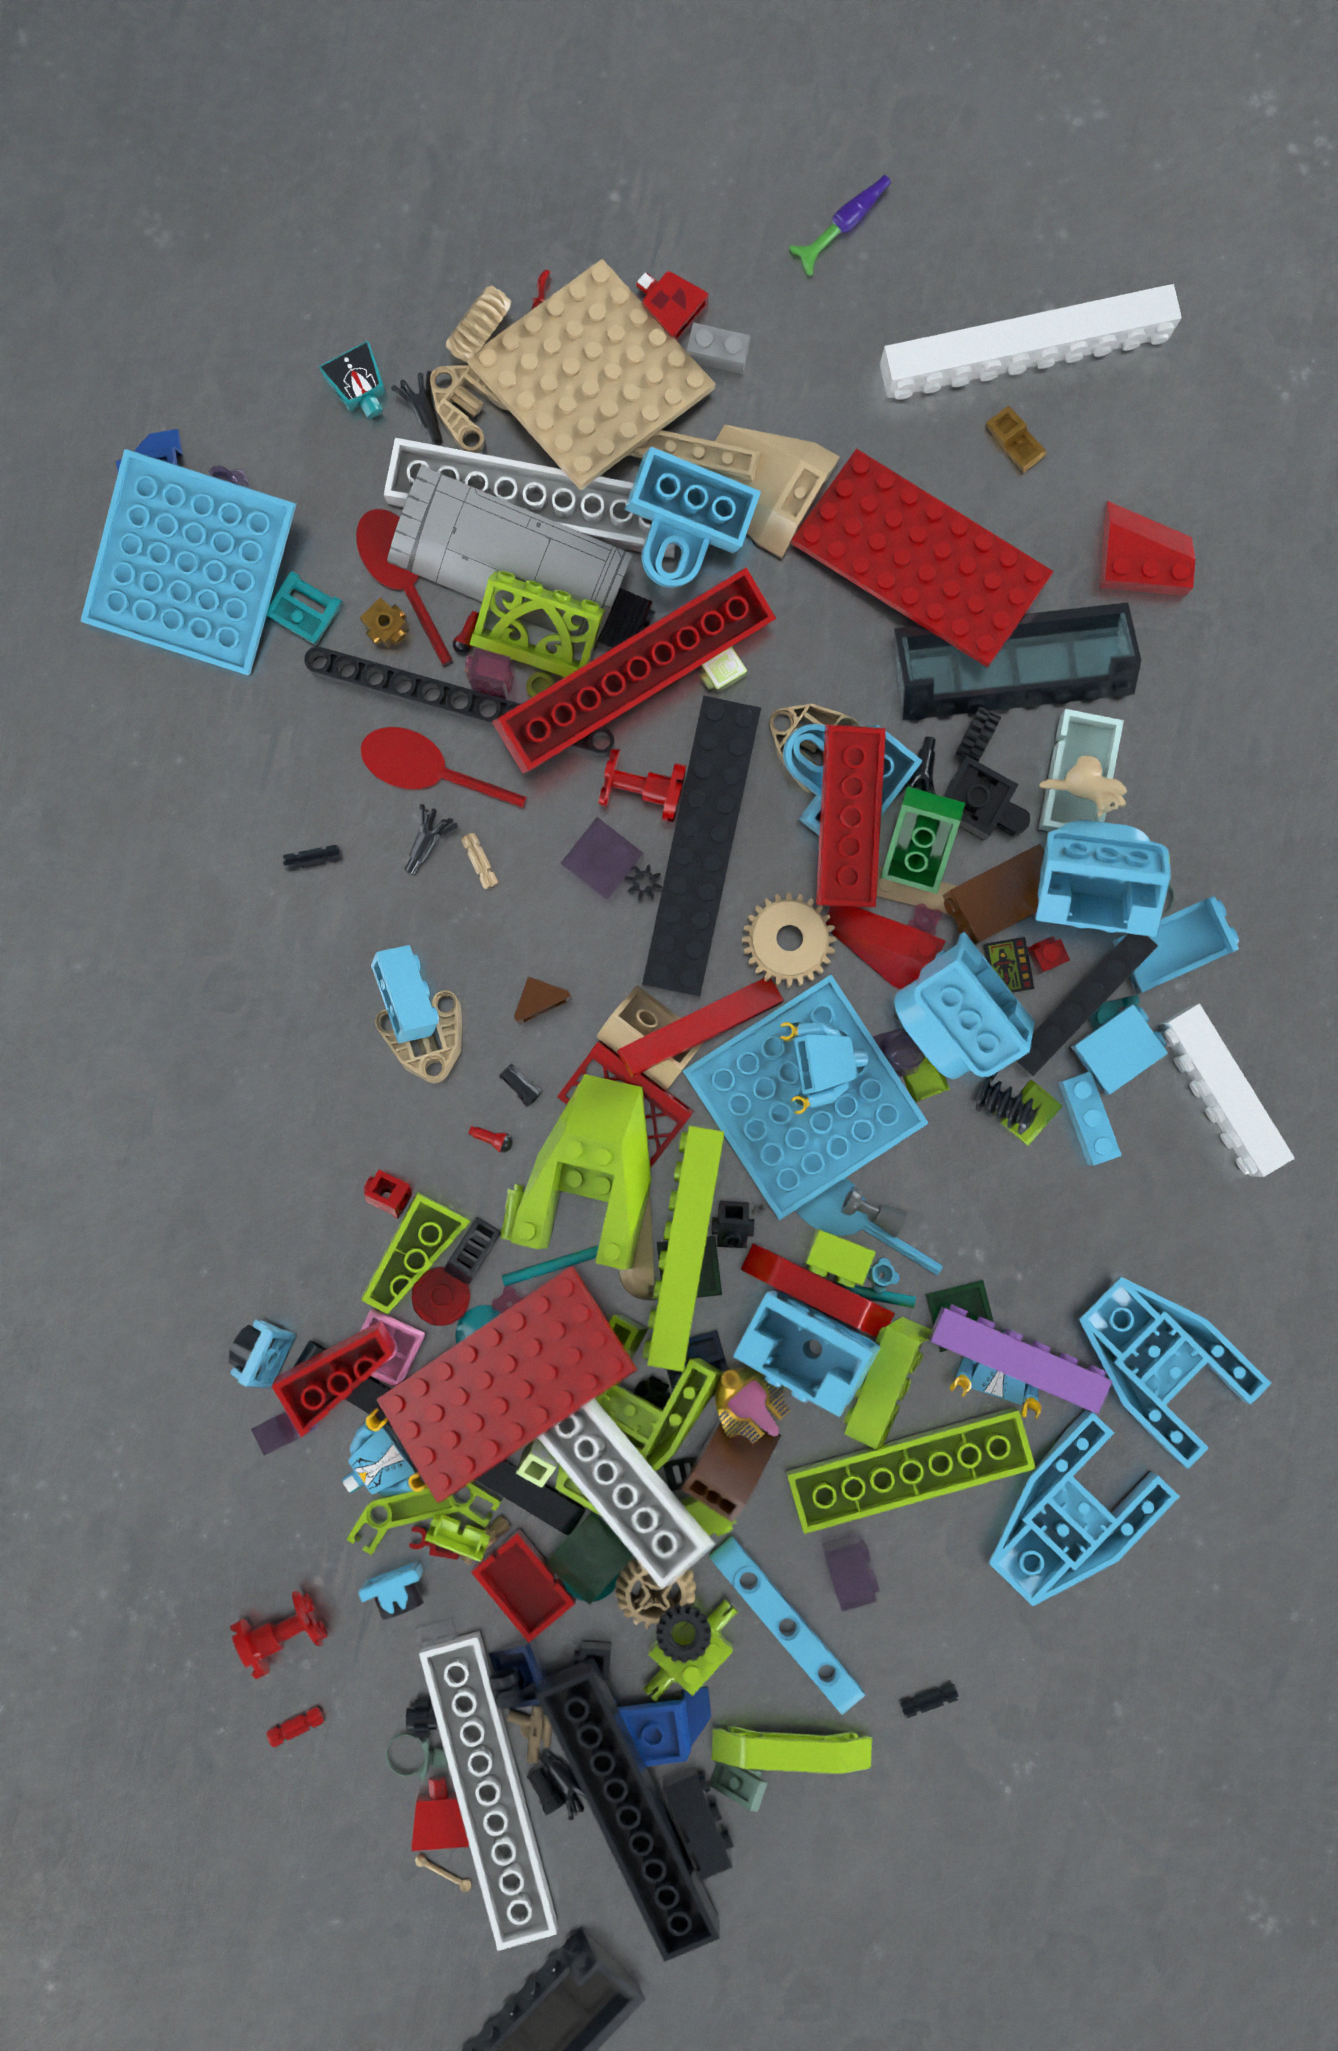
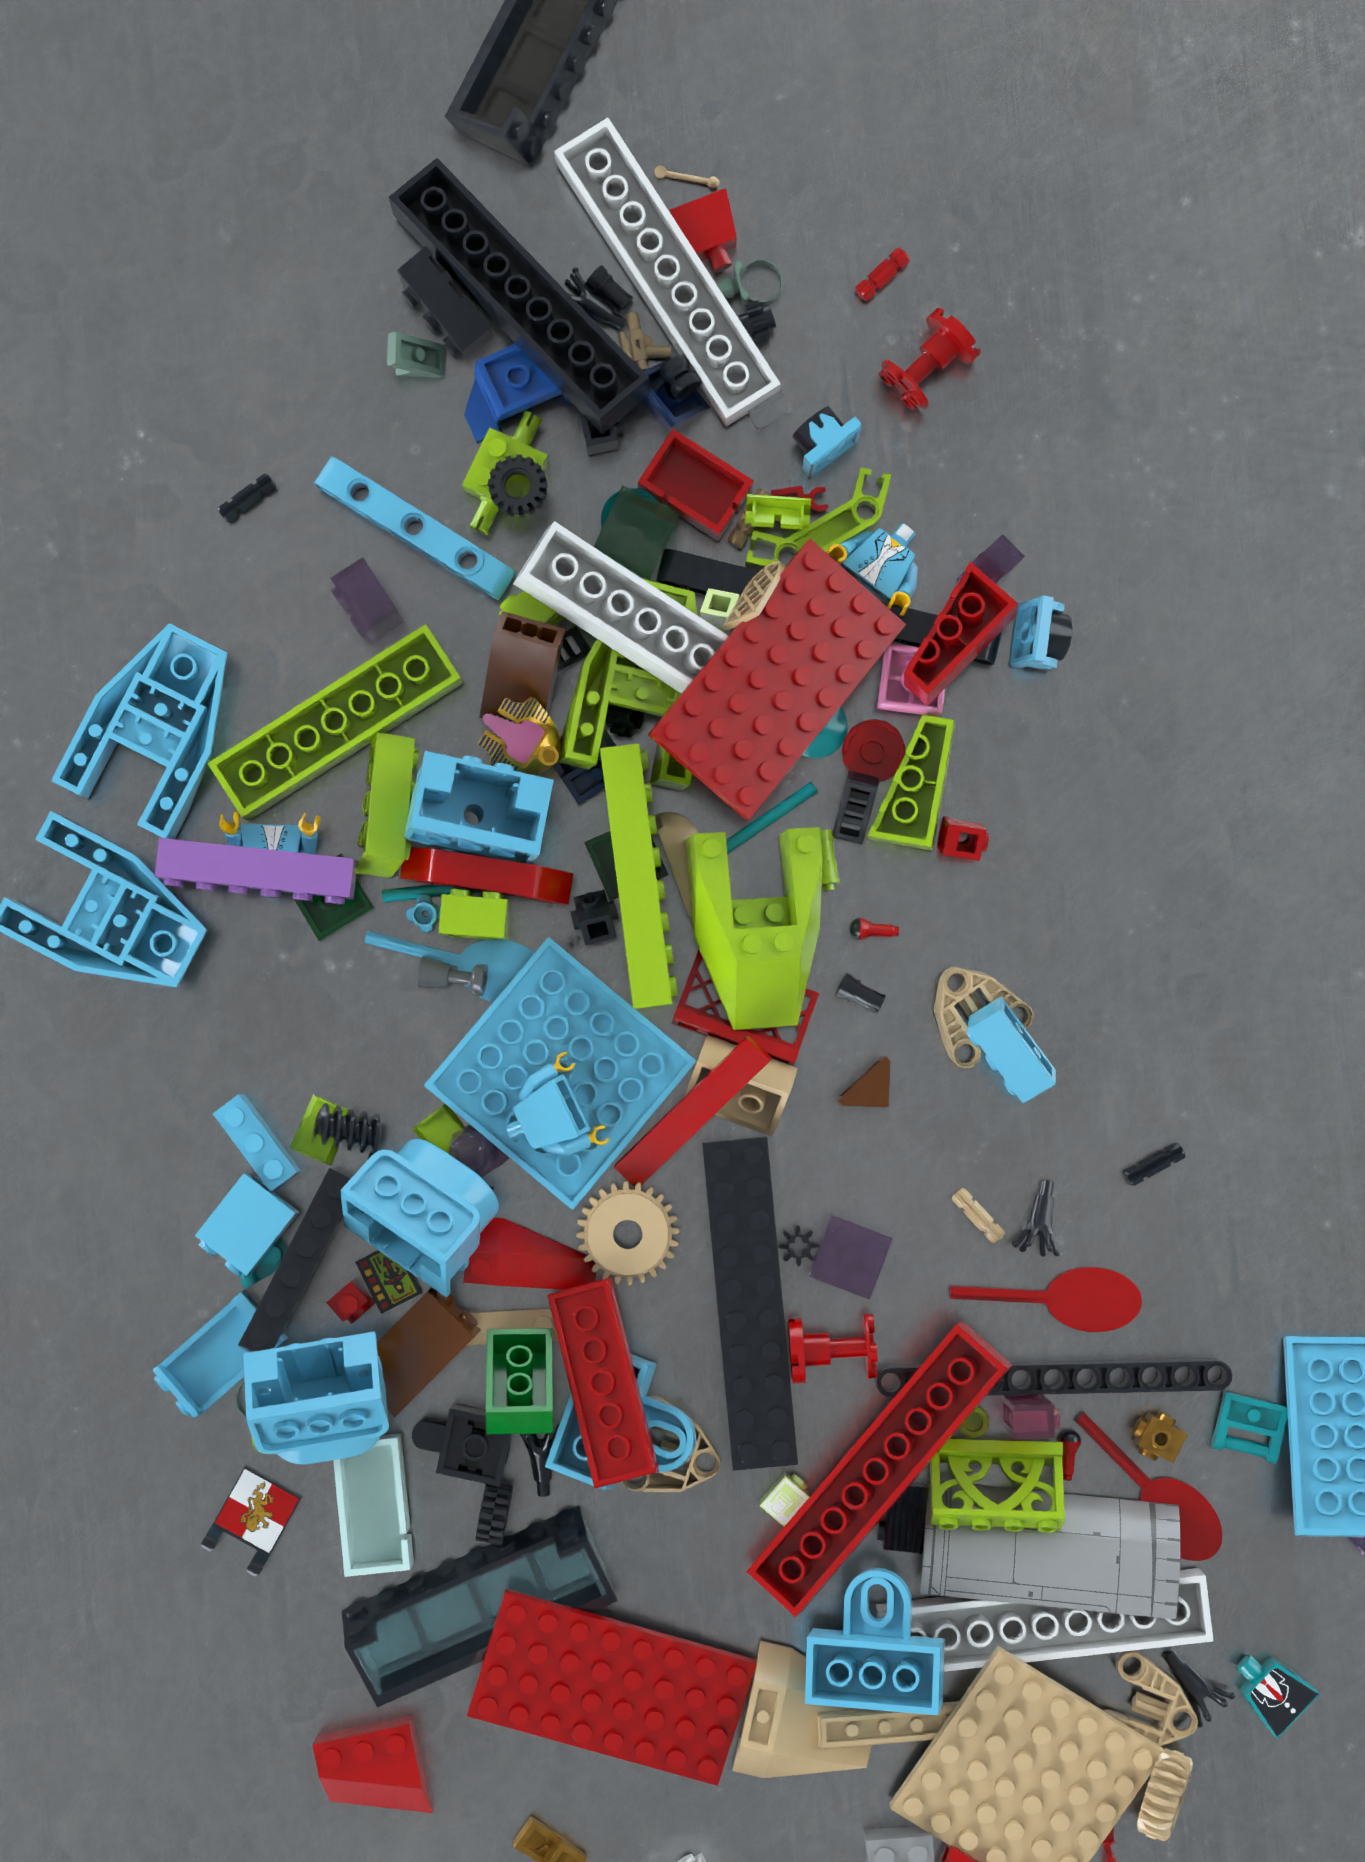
camera: 170 degrees right, 0 degrees up
clear pink plate [492,1286,524,1314] -> none
tan gear [615,1558,696,1629] -> none
lime piece [711,1726,872,1774] -> none
clear pink plate [908,903,943,935] -> none
tan animal [1039,756,1127,818] -> none
white brick [1157,1004,1294,1177] -> none
none -> flag [201,1467,301,1576]
none -> tan window [722,561,784,631]

